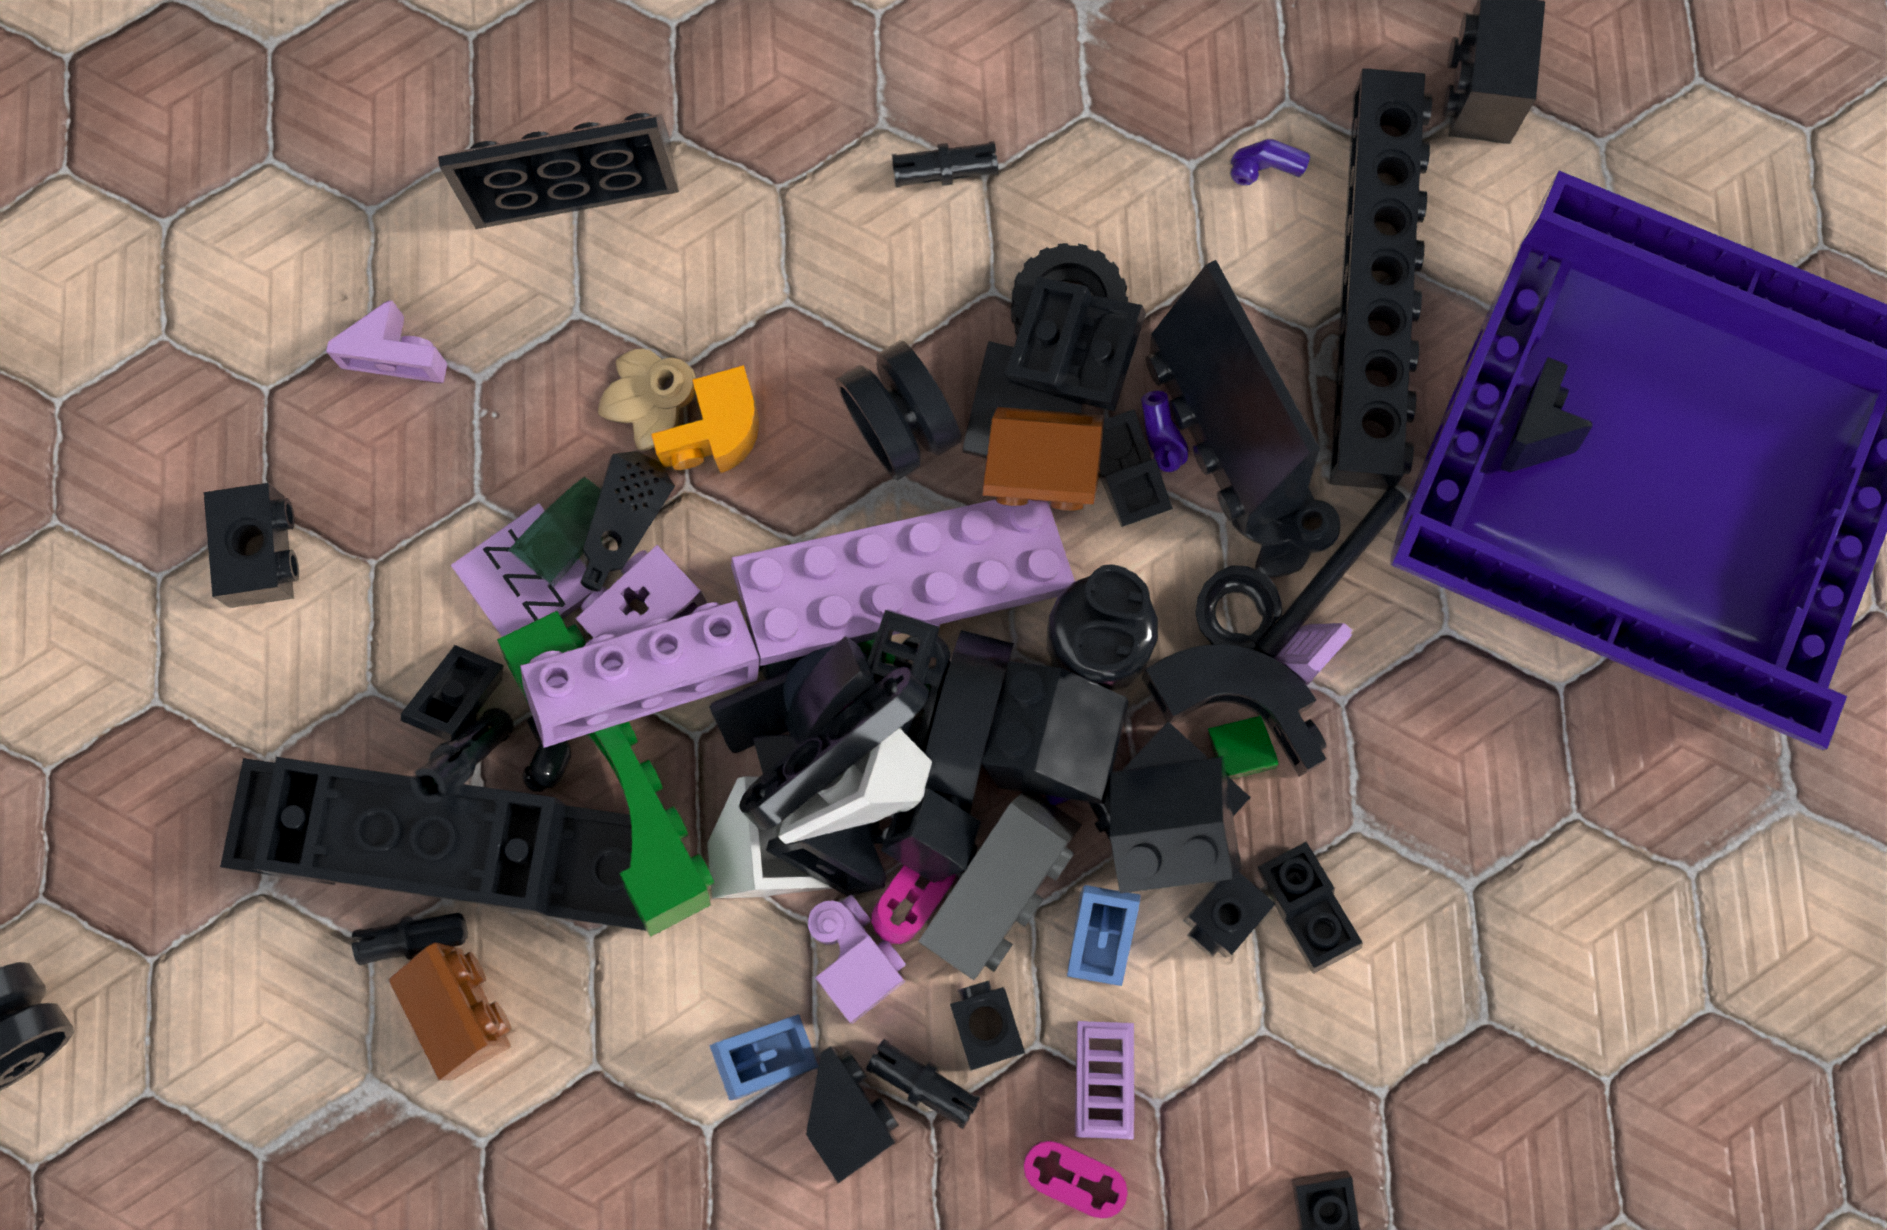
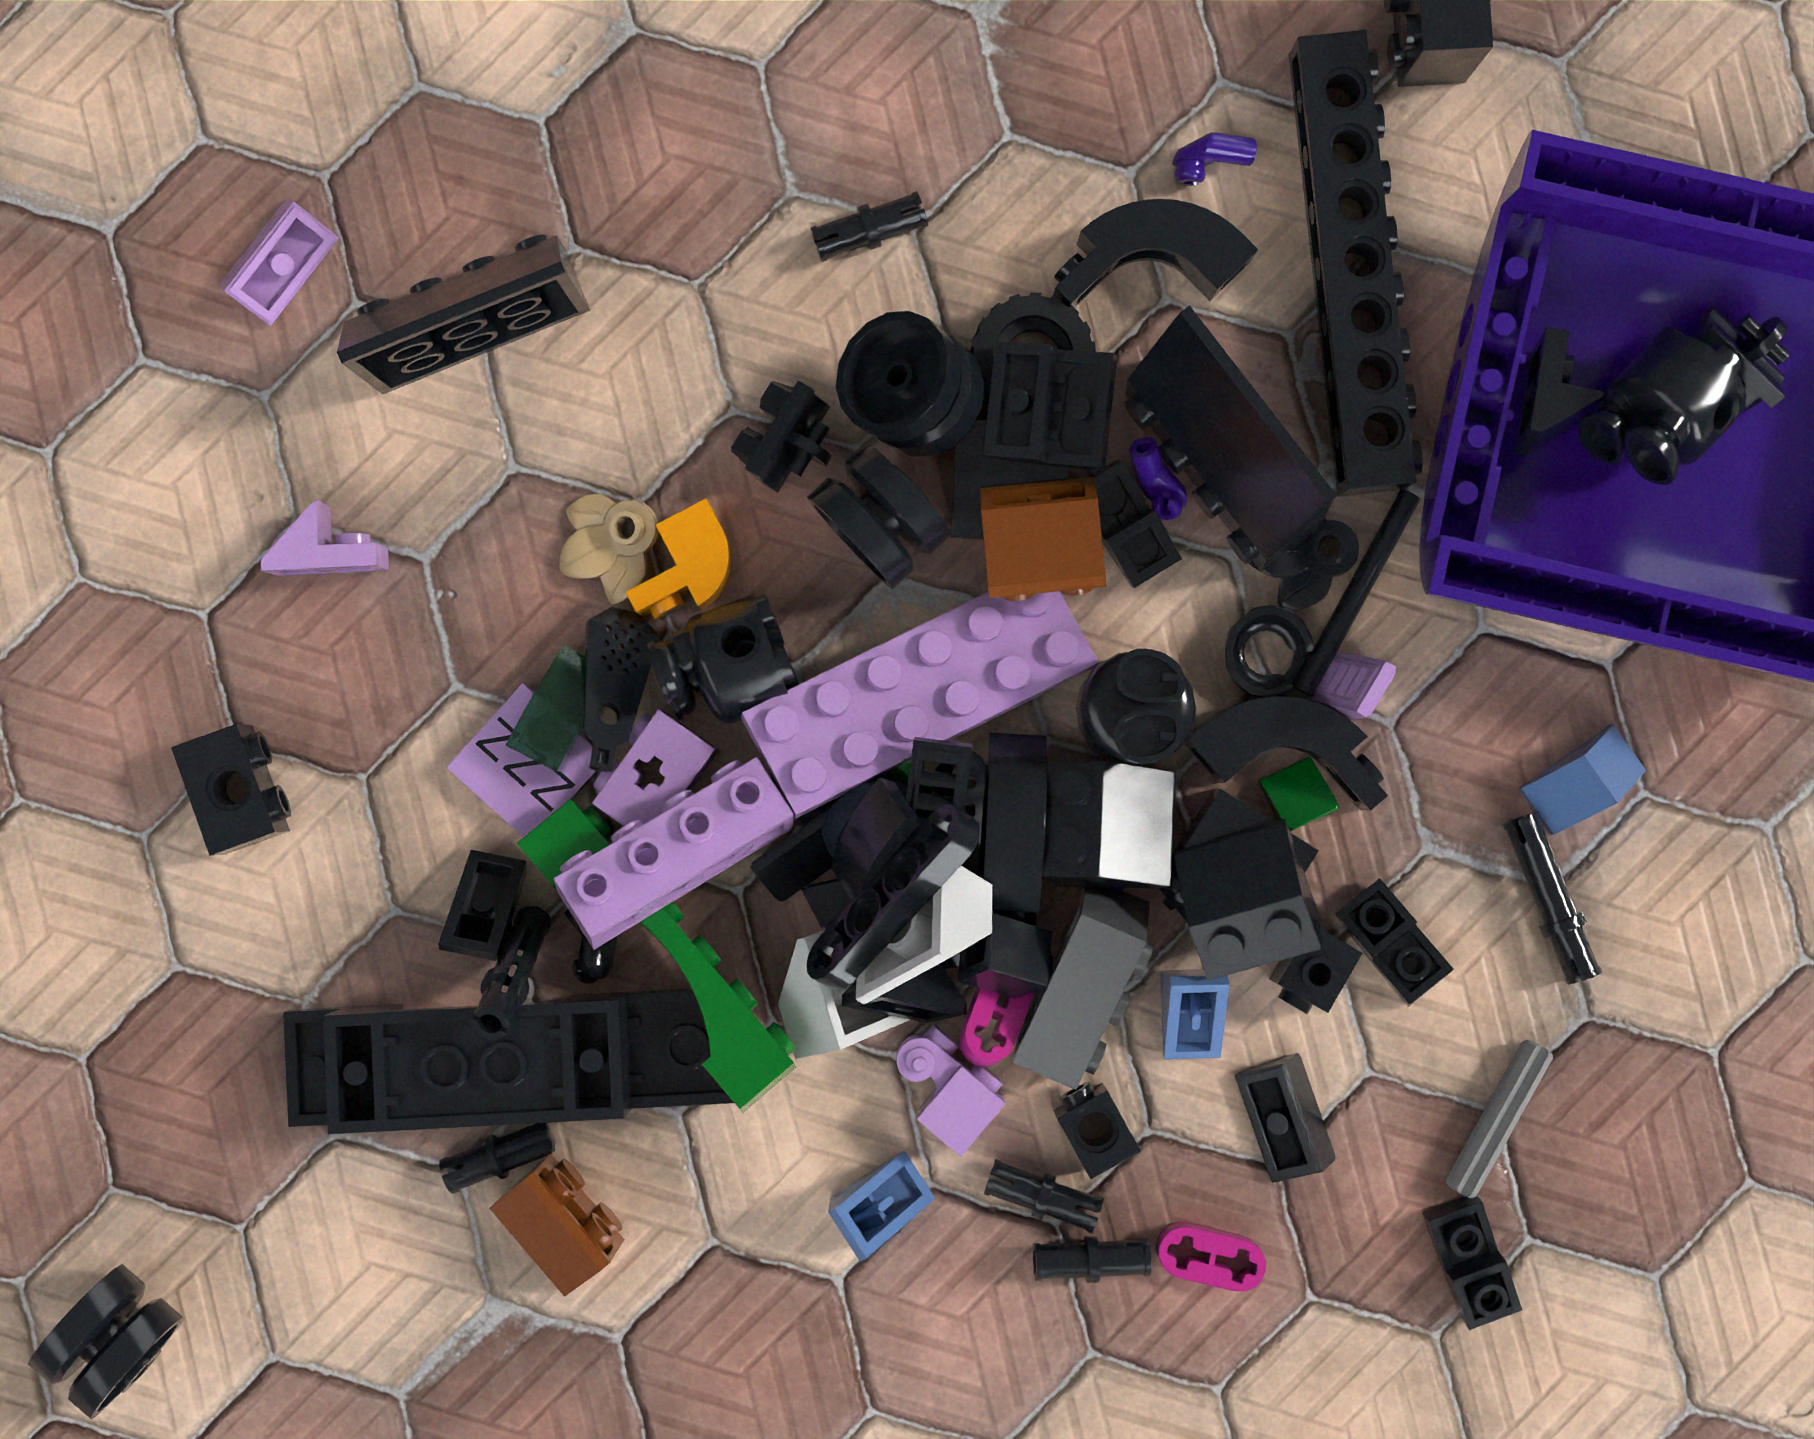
camera: 15 degrees left, 10 degrees up
black slope [806,1046,899,1183] -> none
lavender slope [1075,1021,1134,1139] -> none
none -> lavender slope [219,198,339,326]
none -> black piece [647,593,799,724]
none -> black hips [731,381,832,493]
none -> black wheel [835,311,985,457]
none -> black pin [1032,1236,1151,1283]
none -> black arch [1053,199,1258,308]
none -> black slope [1234,1053,1336,1183]
none -> light grey axle [1446,1040,1553,1199]
none -> black pin [1503,812,1602,985]
none -> medium blue slope [1518,724,1646,835]
none -> black piece [1577,327,1747,485]
none -> black hips [1693,306,1790,413]

